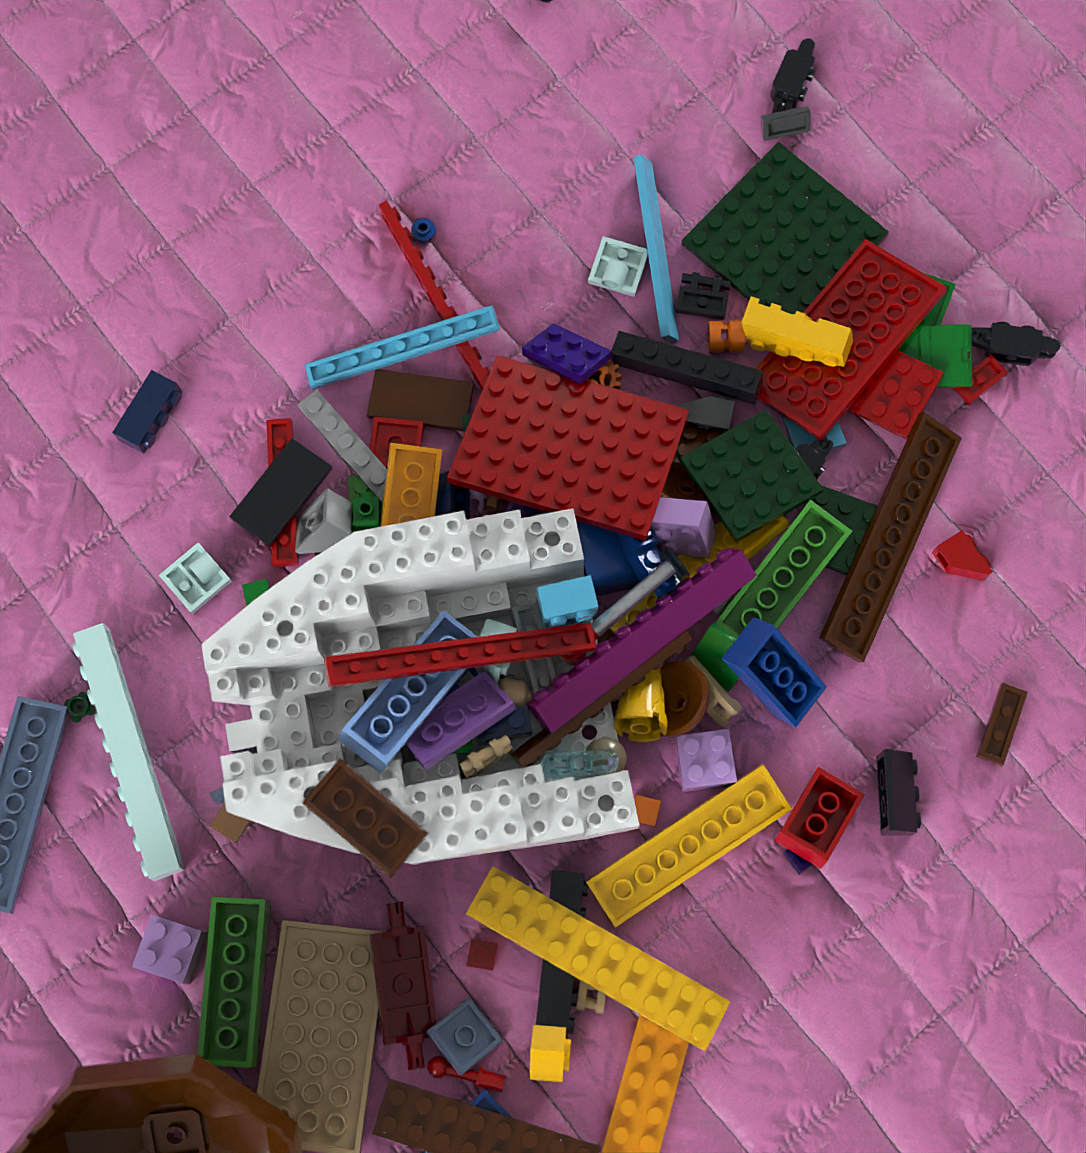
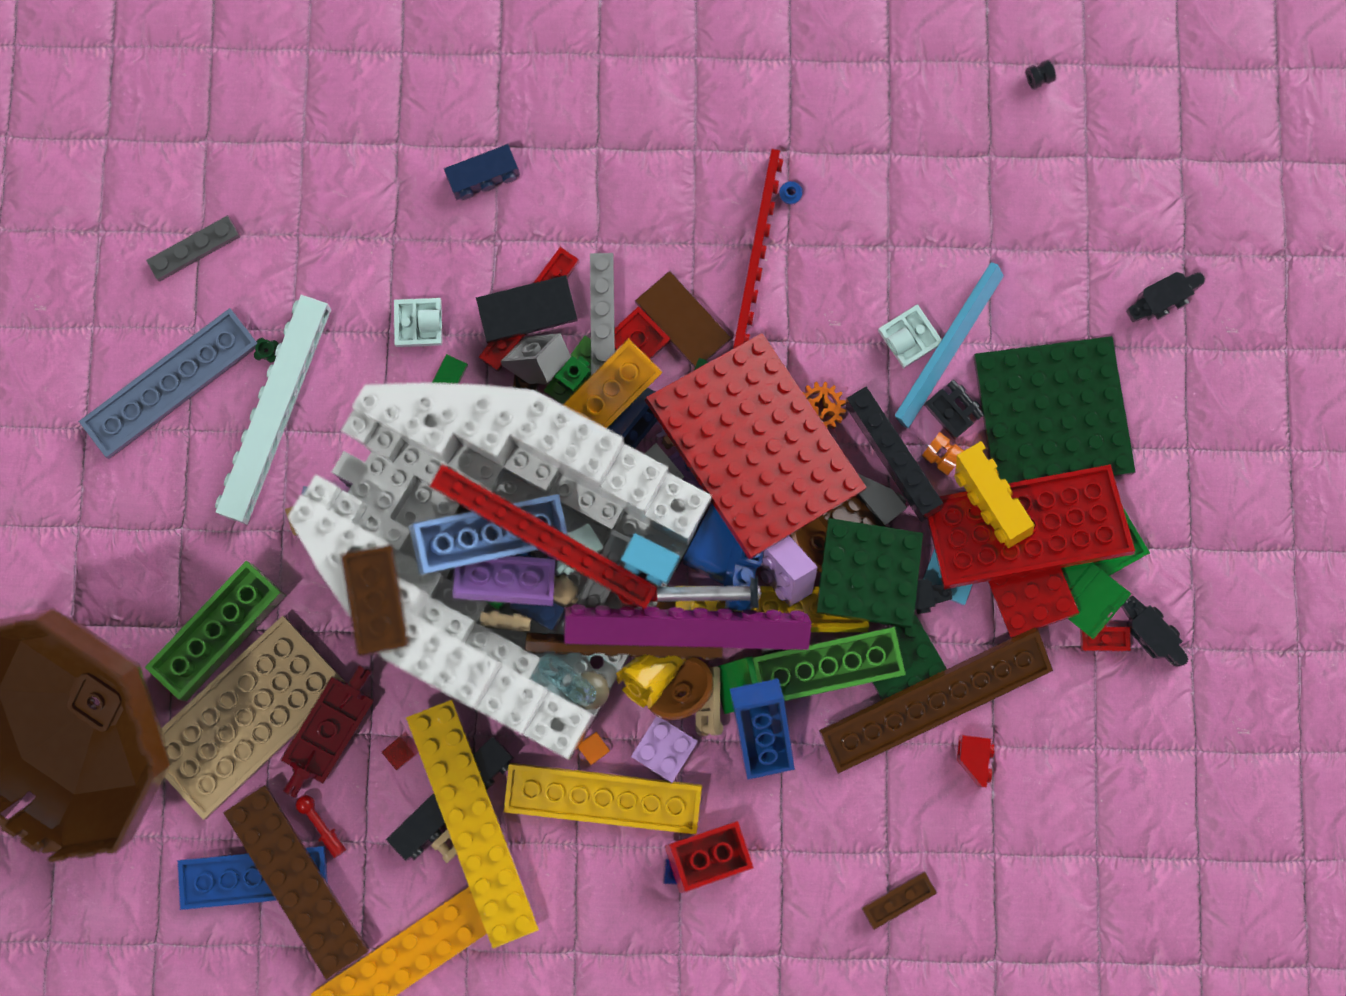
camera: 35 degrees right, 5 degrees up
lavender brick [132,914,208,984] -> none
medium azure tile [305,305,500,389] -> none
sand blue plate [426,997,503,1076] -> none
dark purple plate [522,323,612,384] -> none
yellow brick [530,1025,571,1082] -> none
dark grey tile [761,106,811,141] -> none
black slope [876,749,921,836] -> none

